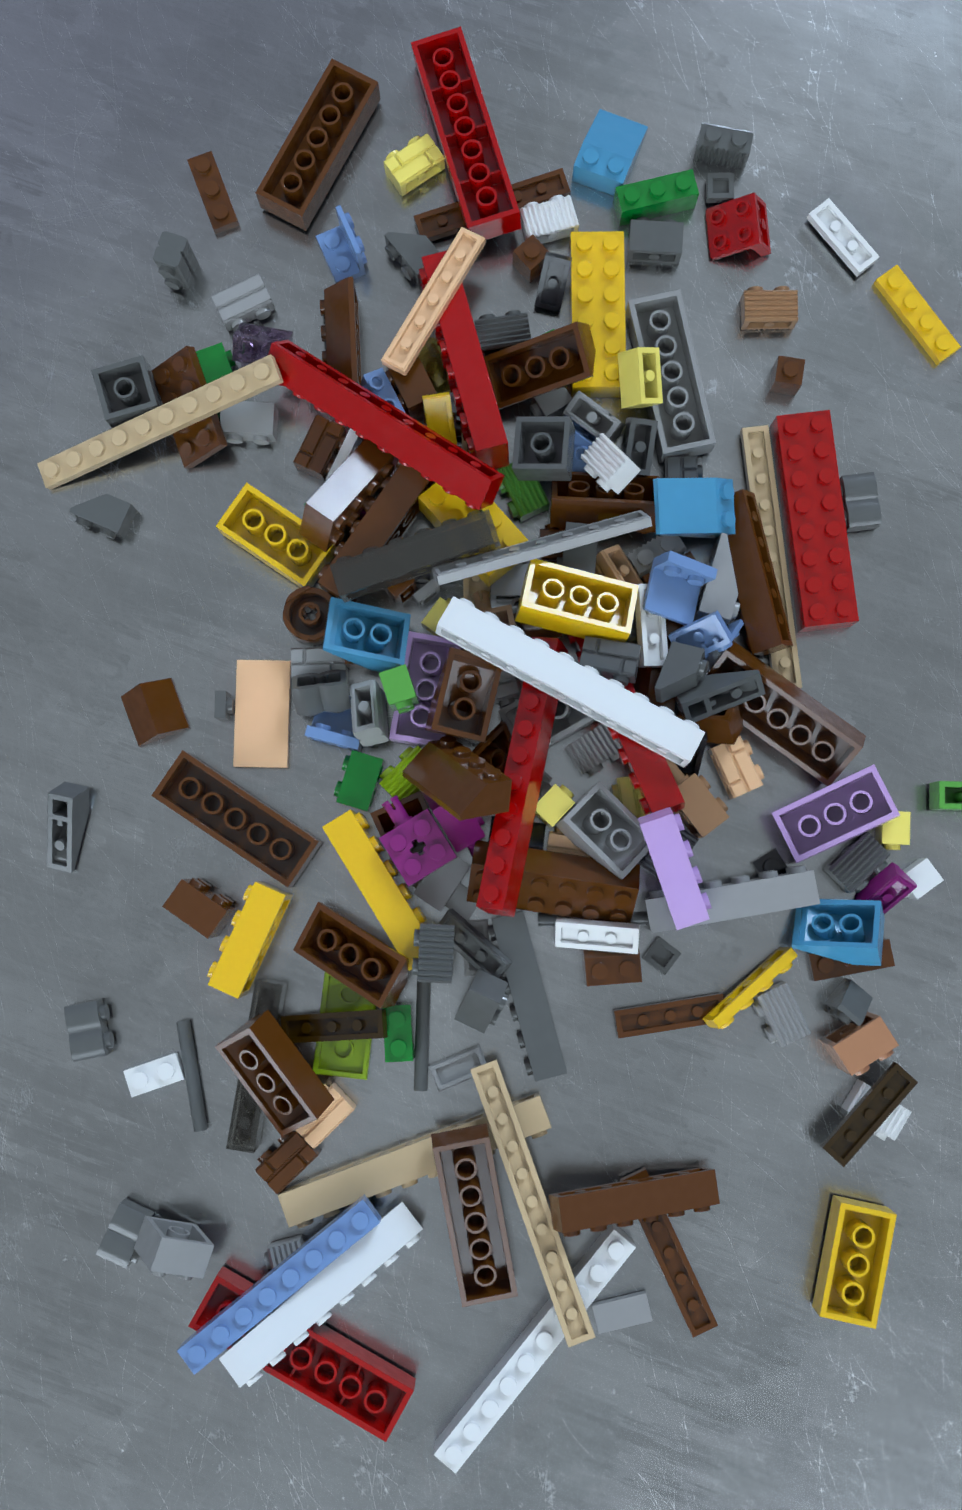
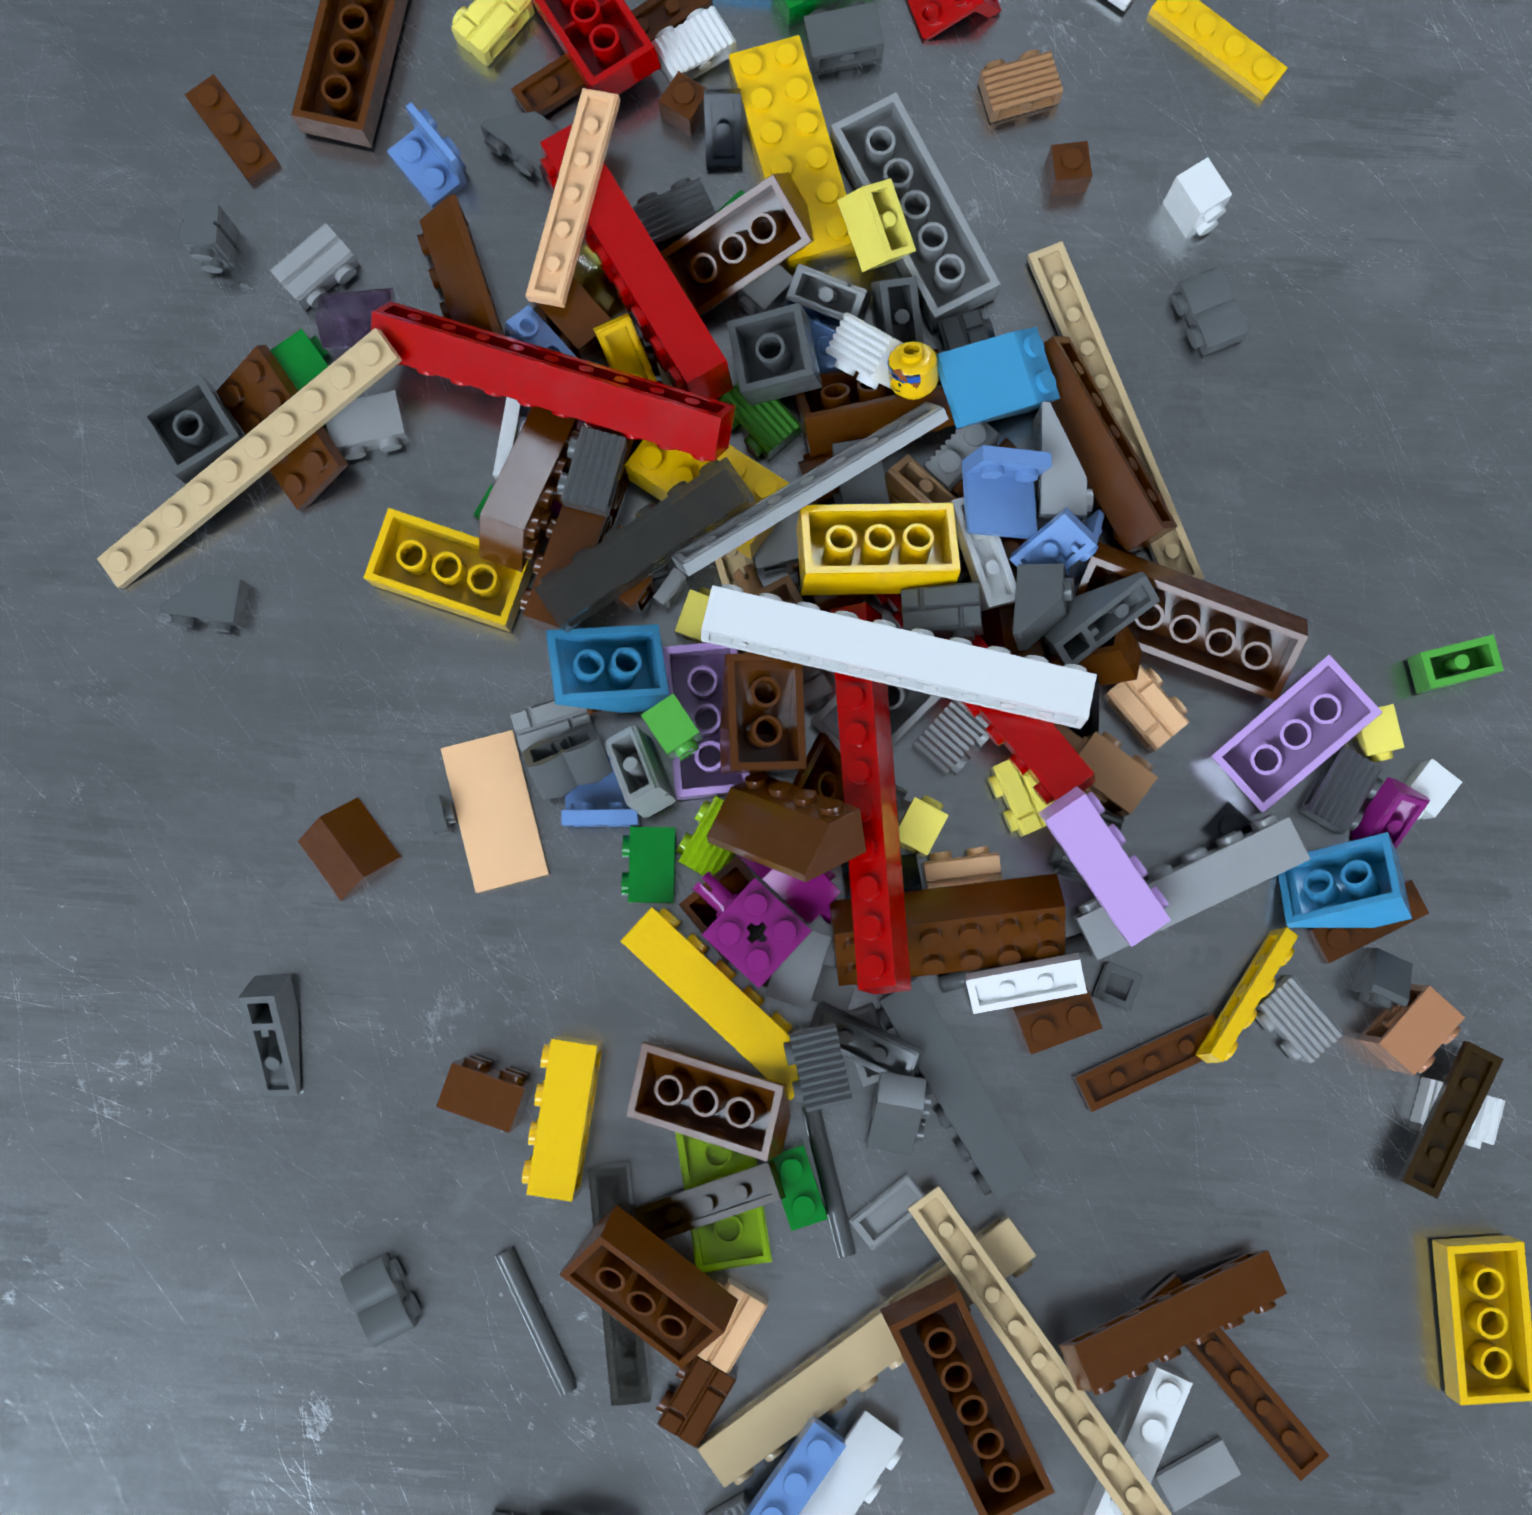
camera: 15 degrees left, 0 degrees up
white plate [123,1052,185,1097] -> none
reddish brown brick [151,750,323,888] -> none
reddish brown brick [283,586,331,645] -> none
reddish brown brick [293,415,347,481] -> none
light grey slope [555,781,649,880] -> none
red brick [770,410,859,633] -> none
none -> dark grey brick [557,426,628,517]
none -> yellow head [887,341,939,400]
none -> white brick [1163,158,1232,239]

